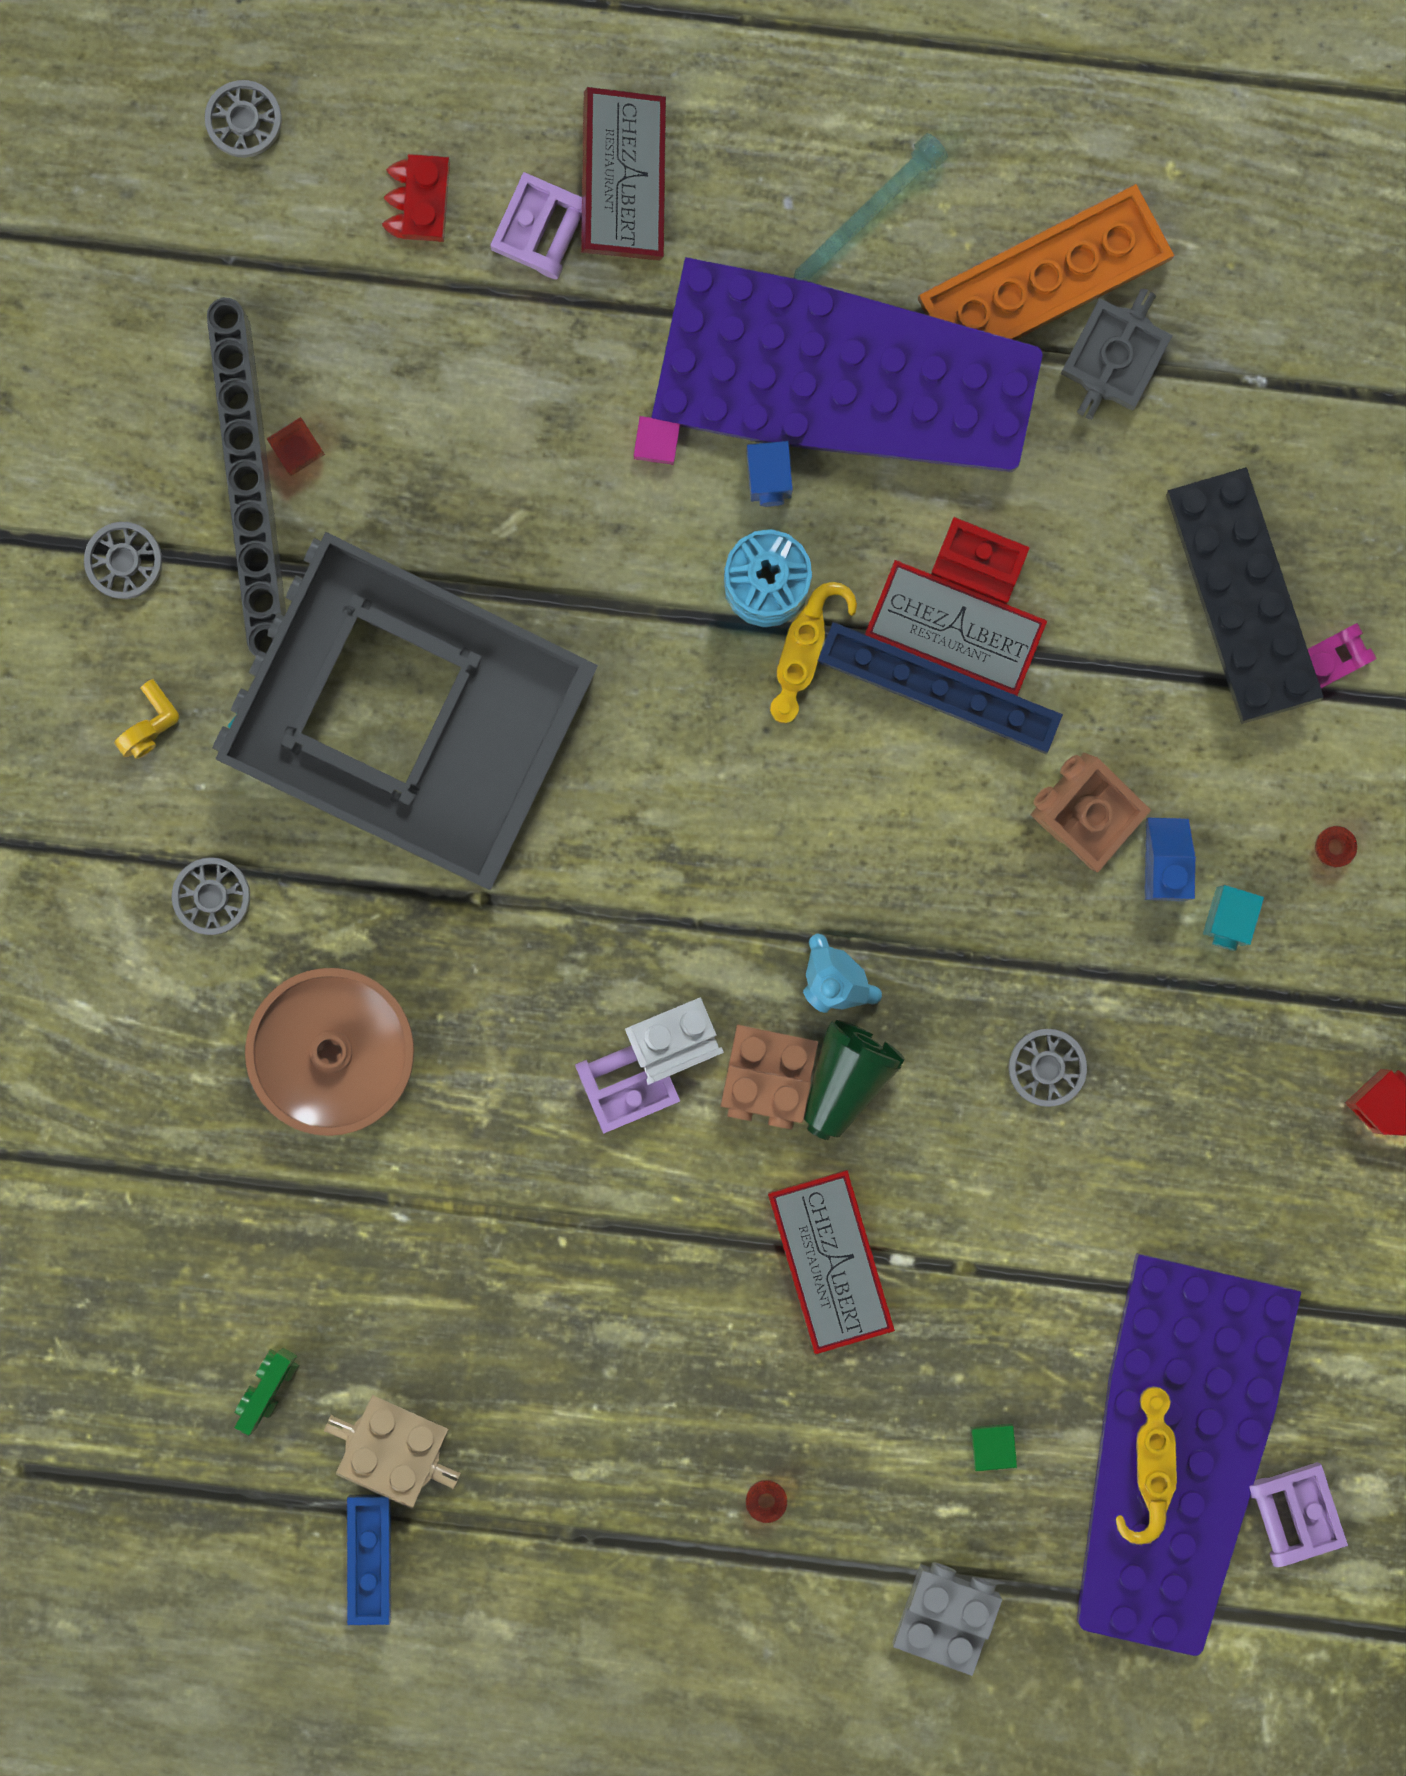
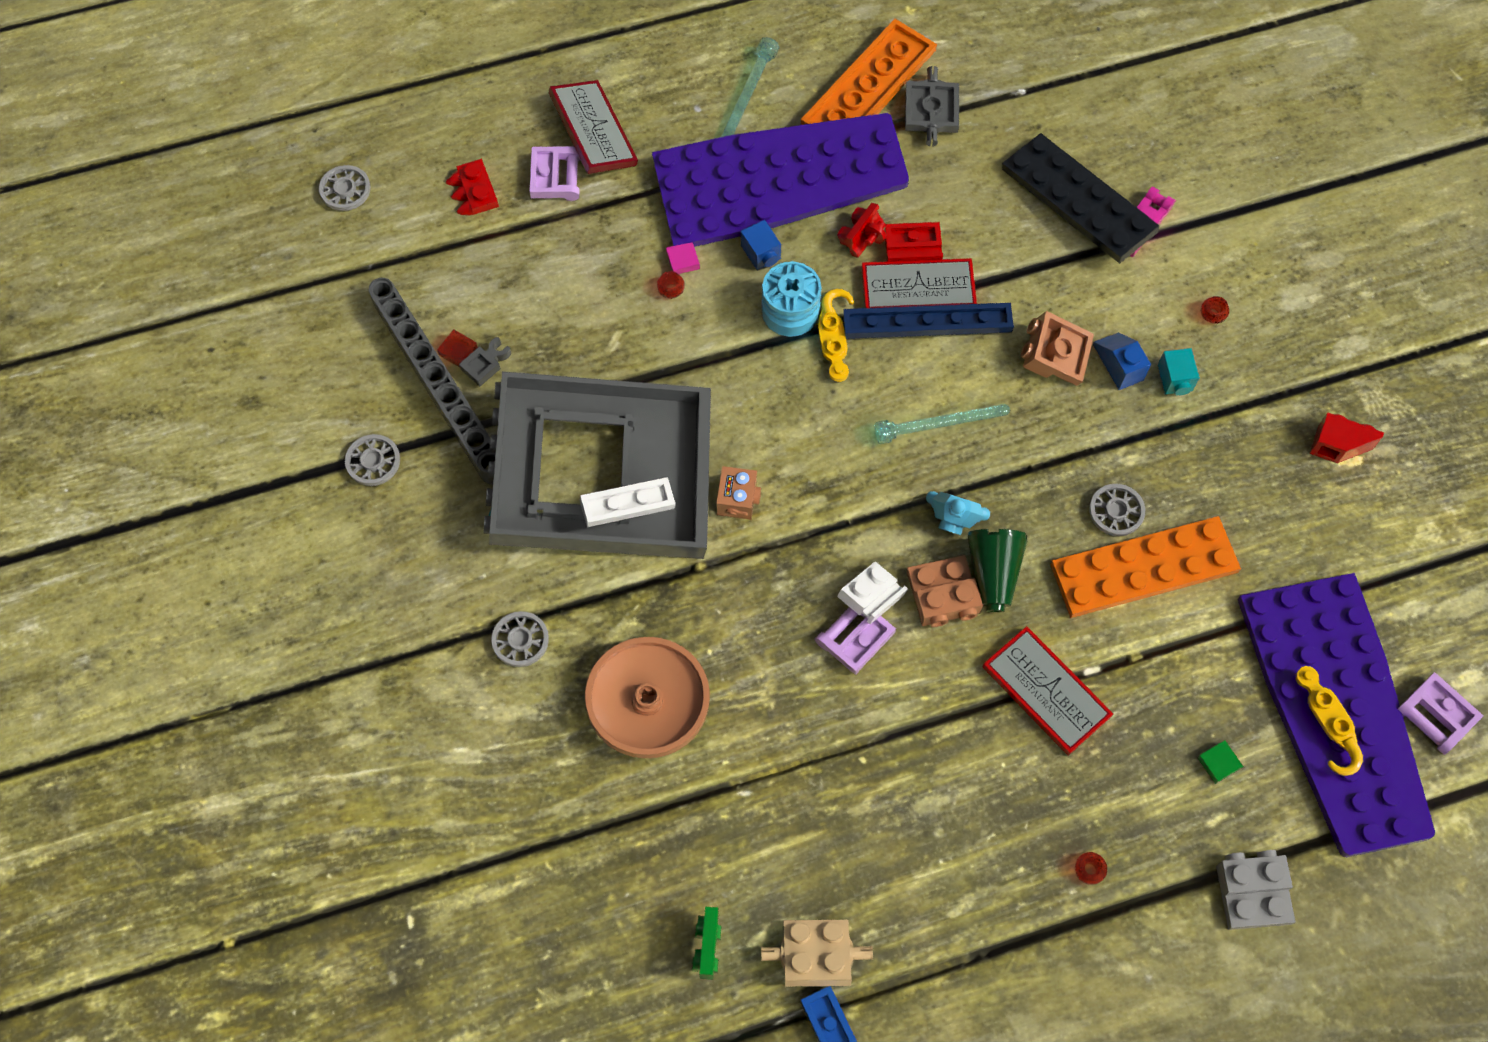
camera: 25 degrees left, 20 degrees down
yellow plate [114,679,179,759] -> none
none -> dark grey plate [459,337,511,387]
none -> white plate [580,477,675,527]
none -> clear red plate [657,271,685,299]
none -> nougat head [716,466,761,520]
none -> red hips [837,202,887,258]
none -> clear light blue piece [875,404,1010,444]
none -> orange plate [1050,516,1241,618]

